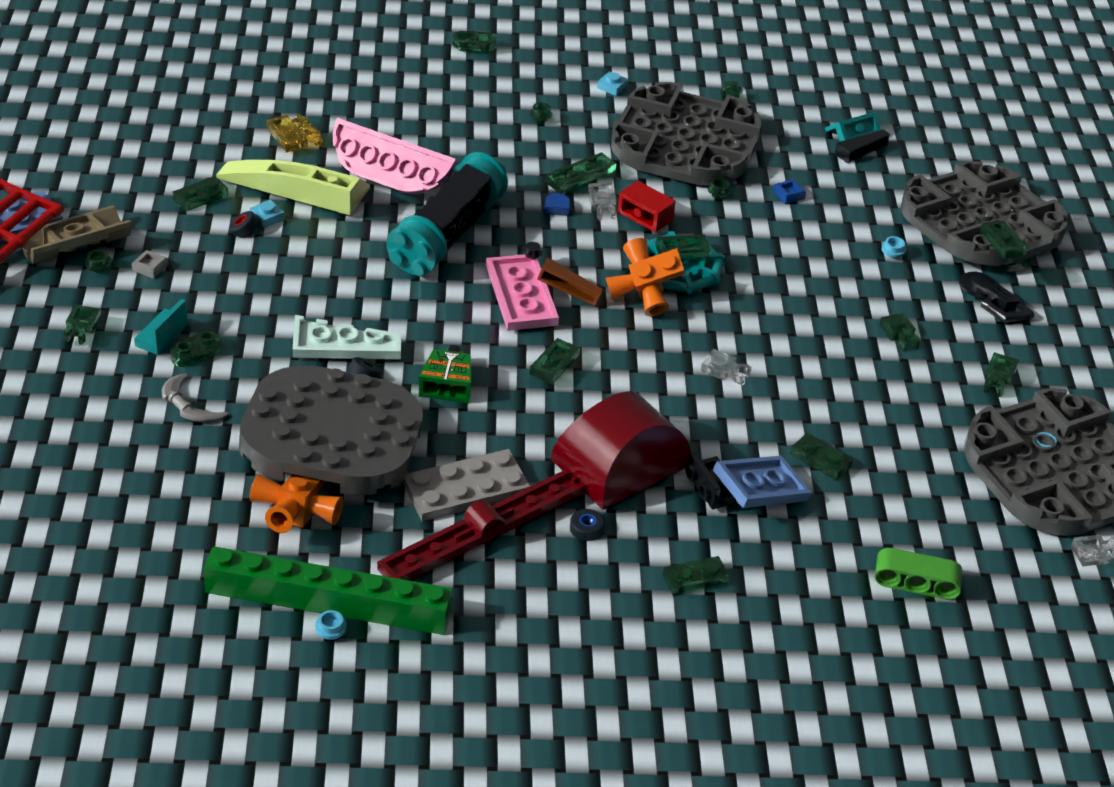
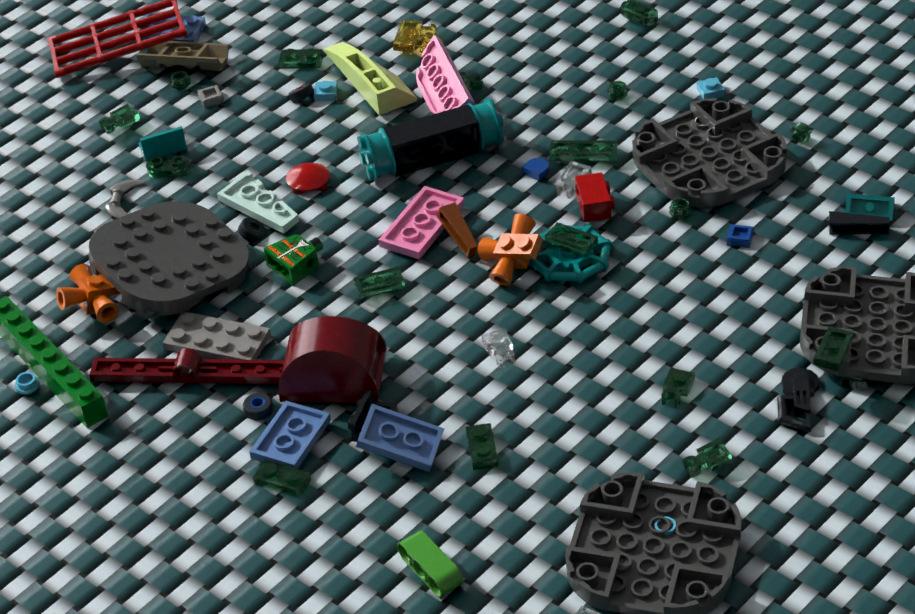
camera: 50 degrees right, 0 degrees up
black piece [522,242,543,259] -> none
medium azure plate [881,236,906,258] -> none
none -> medium blue plate [249,401,331,472]
none -> red dish [286,162,330,195]

